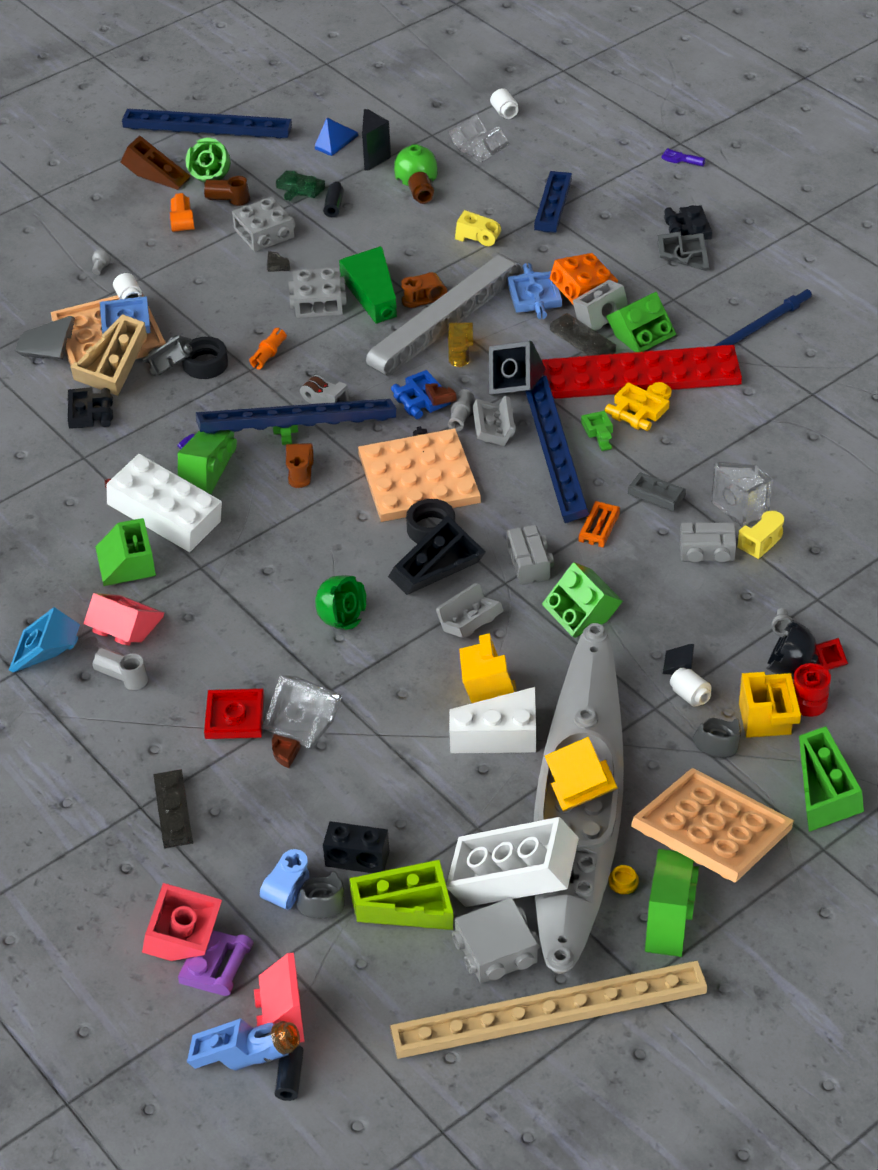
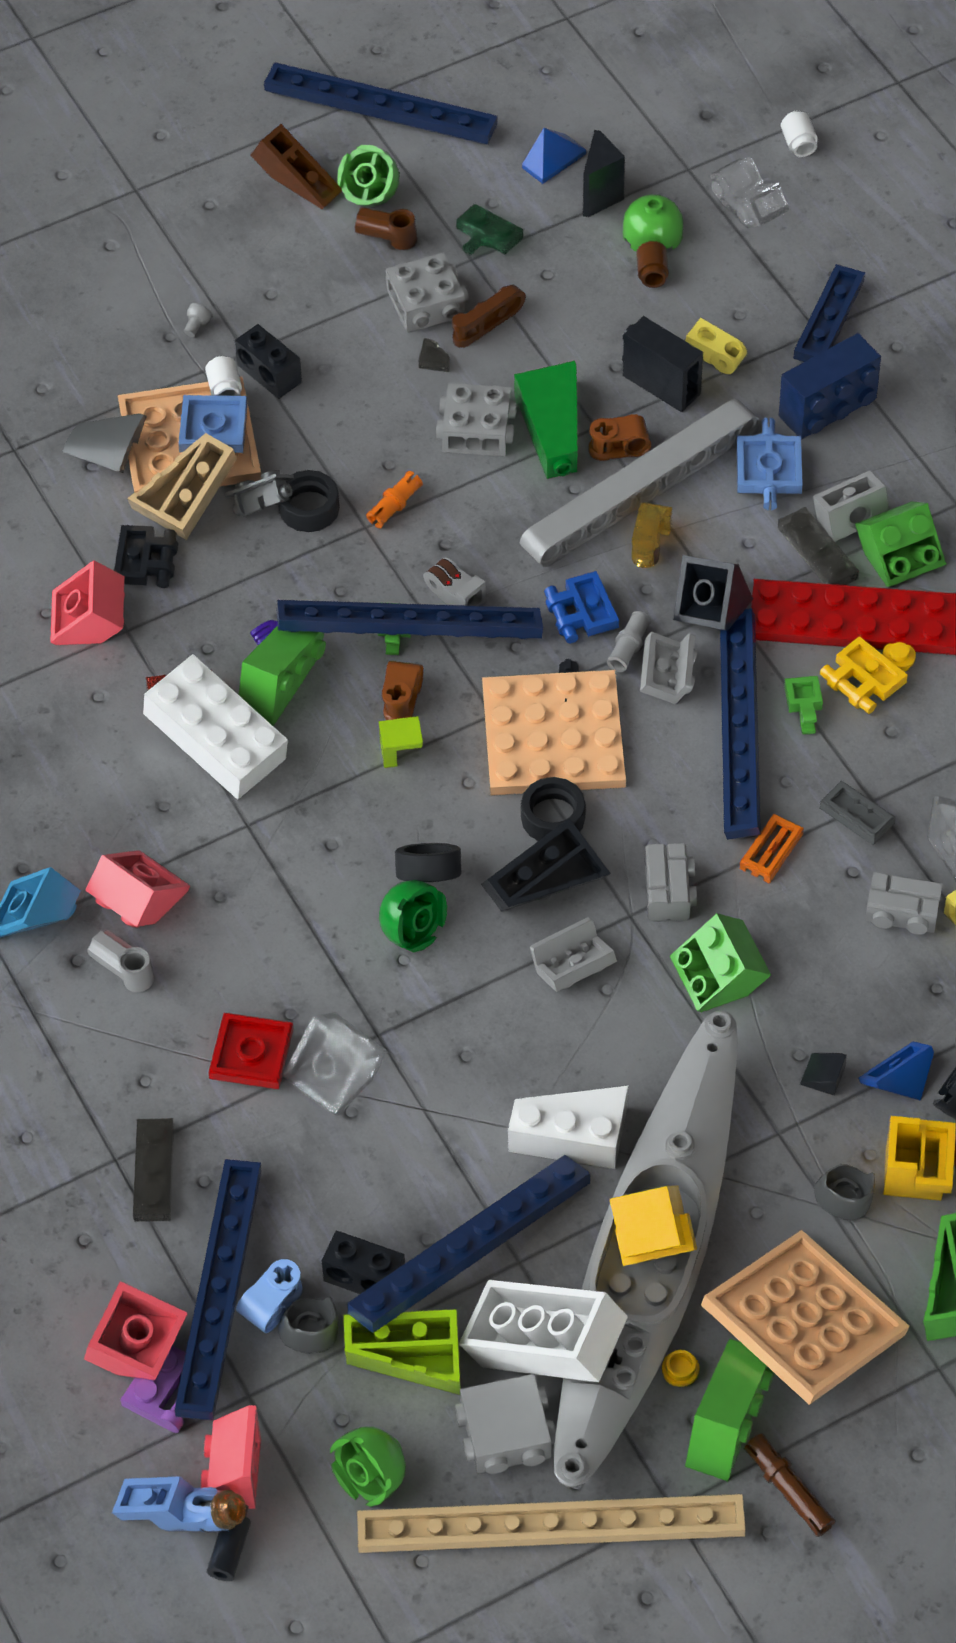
camera: 10 degrees right, 10 degrees up
bright green slope [96,518,156,586] -> none
orange piece [170,193,194,232] -> none
copper tile [272,734,301,768] -> none
black cylinder [323,181,344,217] -> none
copper tile [425,383,457,406] -> none
yellow plate [459,633,517,703] -> none
orange brick [549,253,618,304] -> none
white brick [670,668,712,707] -> none
none -> coral slope [50,560,125,645]
none -> dark blue plate [175,1159,262,1420]
none -> black brick [235,324,302,399]
none -> bright green cylinder [330,1426,406,1507]
none -> dark blue plate [347,1155,590,1333]
none -> lime panel [378,716,423,768]
none -> black tyre [395,843,462,882]
none -> reddish brown plate [452,285,526,348]
none -> black brick [622,316,703,412]
none -> reddish brown pin [744,1433,836,1537]
none -> dark blue brick [778,333,881,440]
none -> blue slope [858,1041,934,1101]

